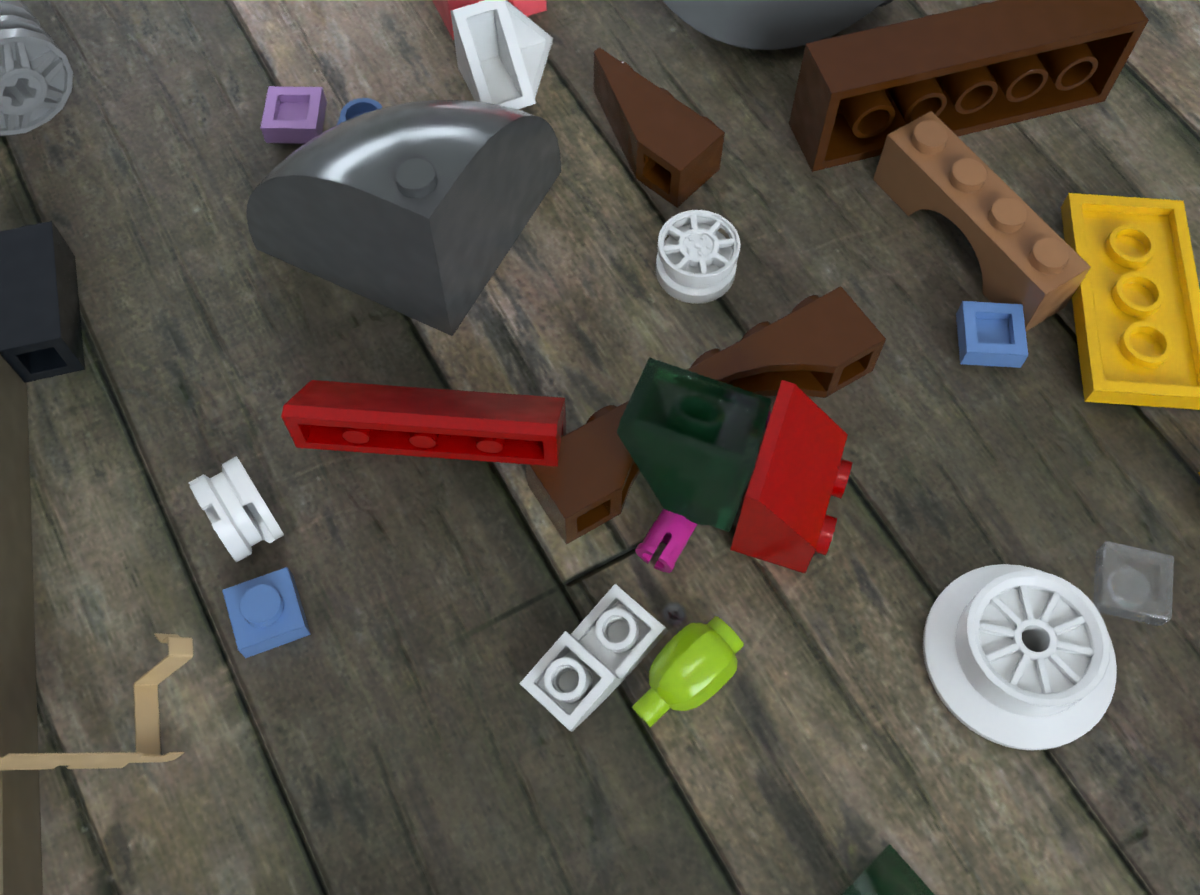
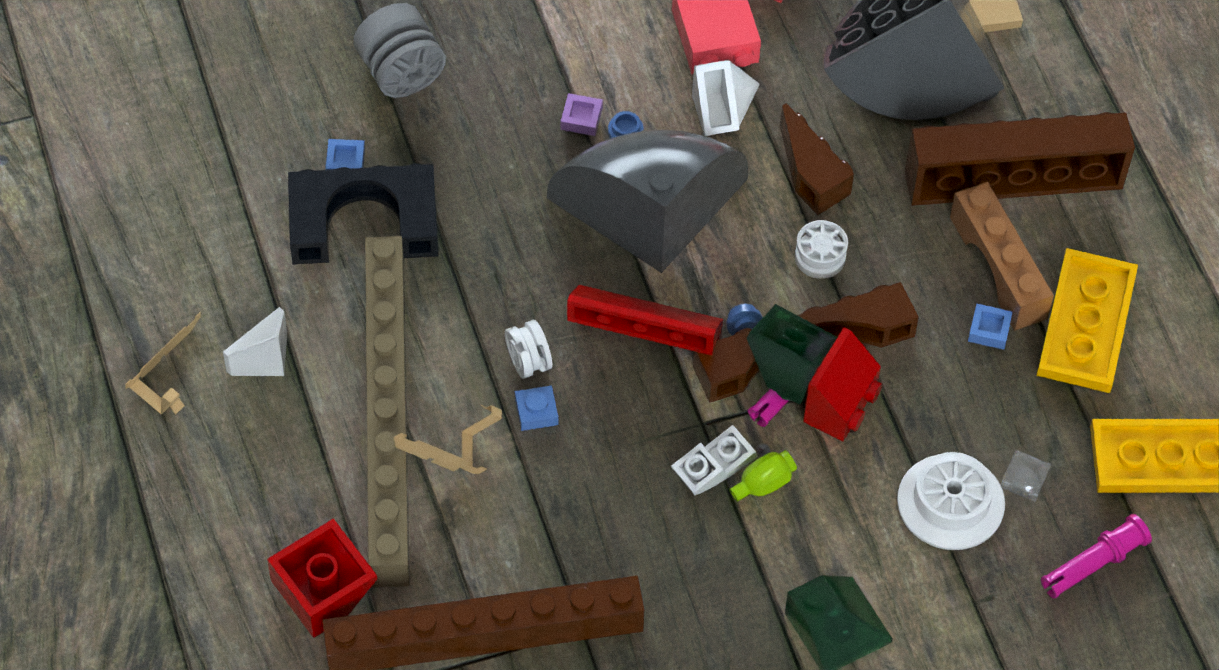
camera: 10 degrees right, 5 degrees down
none -> medium blue plate [726,304,764,335]

